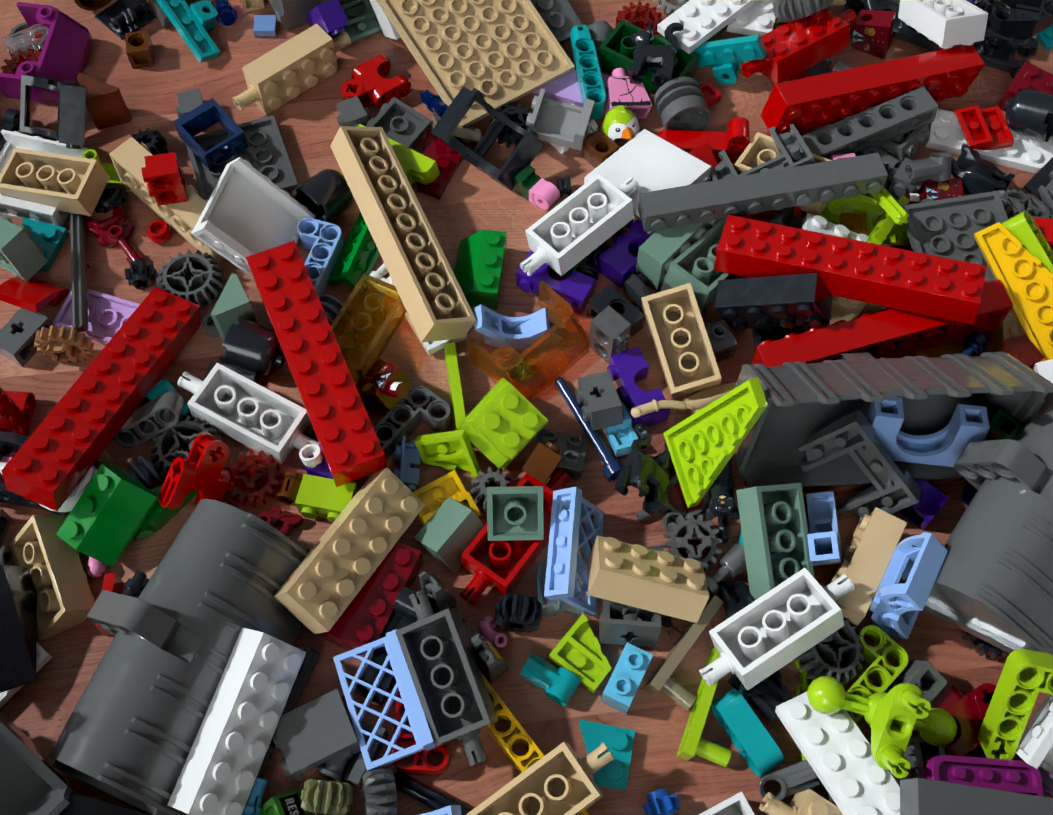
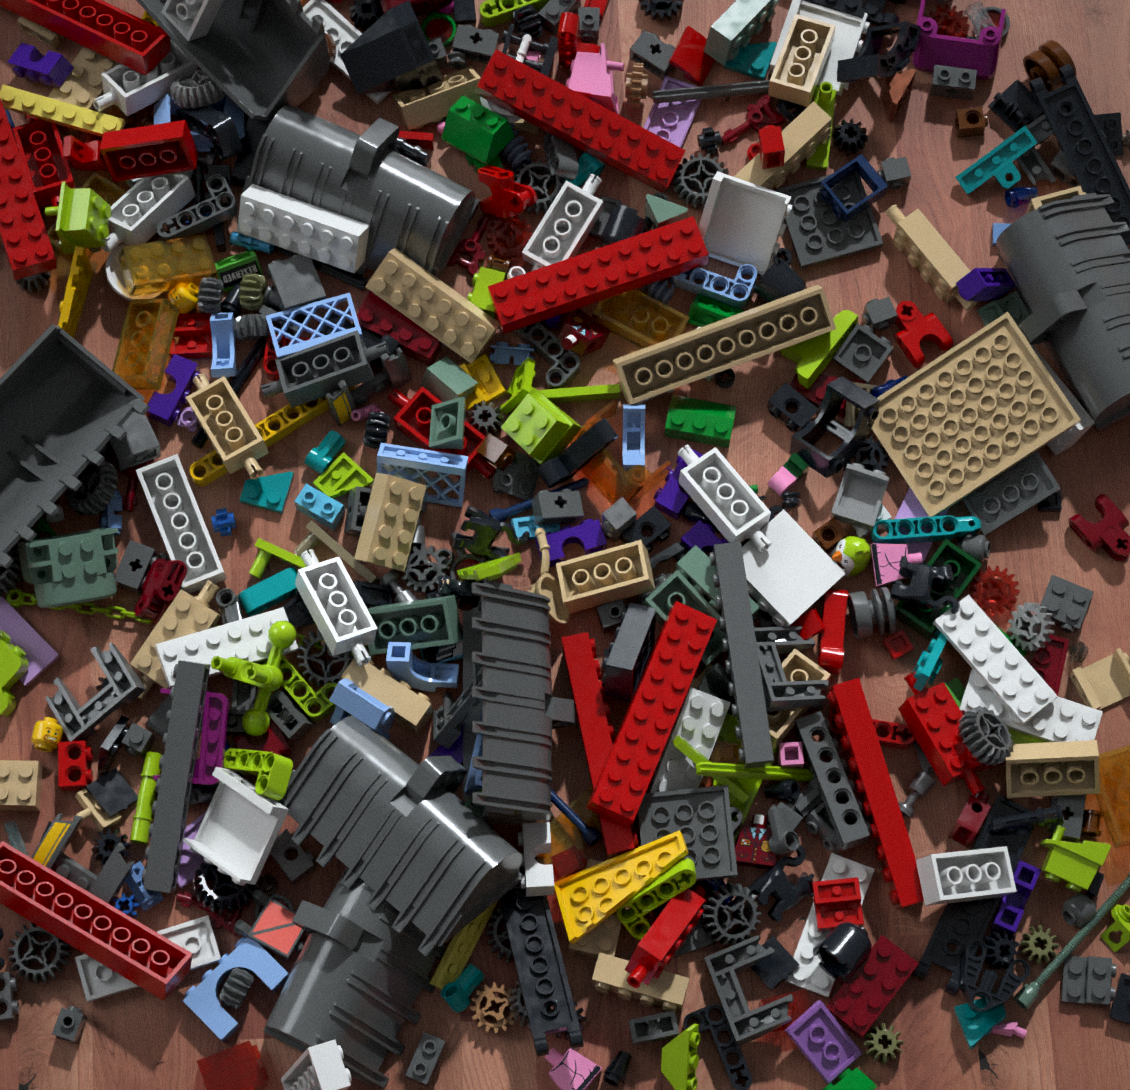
camera: 95 degrees right, 10 degrees up
none -> black beam [536,418,619,488]
none -> bright pink piece [566,43,625,115]
none -> black brick [767,382,819,432]
none -> dark grey brick [930,65,977,100]

